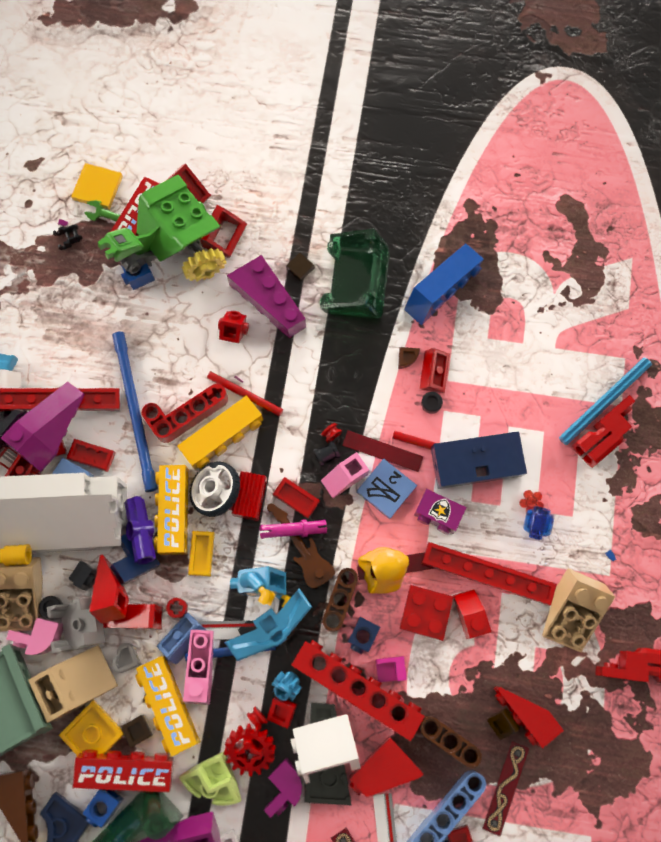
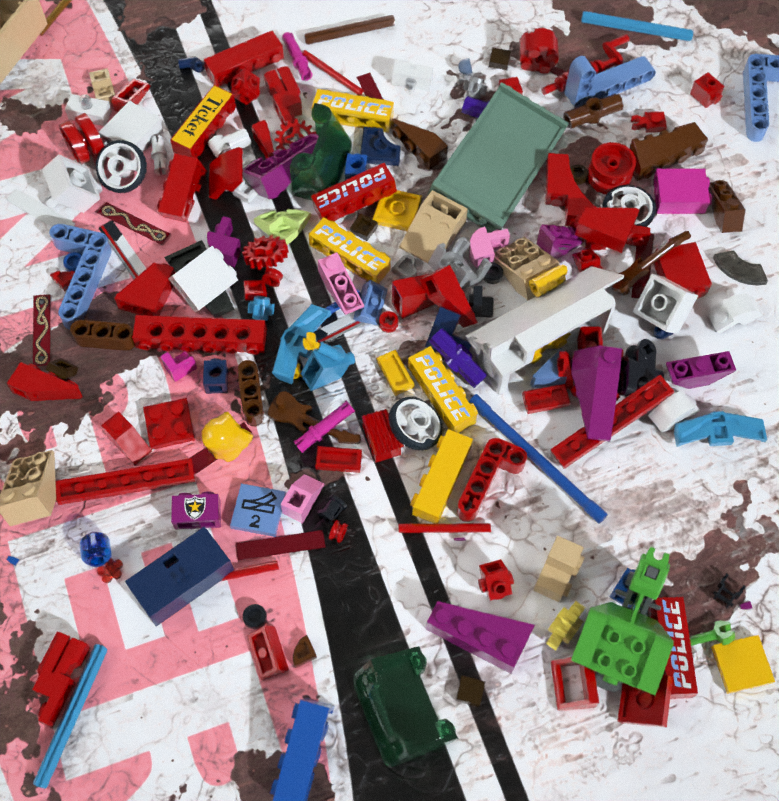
camera: 150 degrees right, 10 degrees down
none -> tan brick [533,535,585,602]
none -> red slope [557,351,573,389]

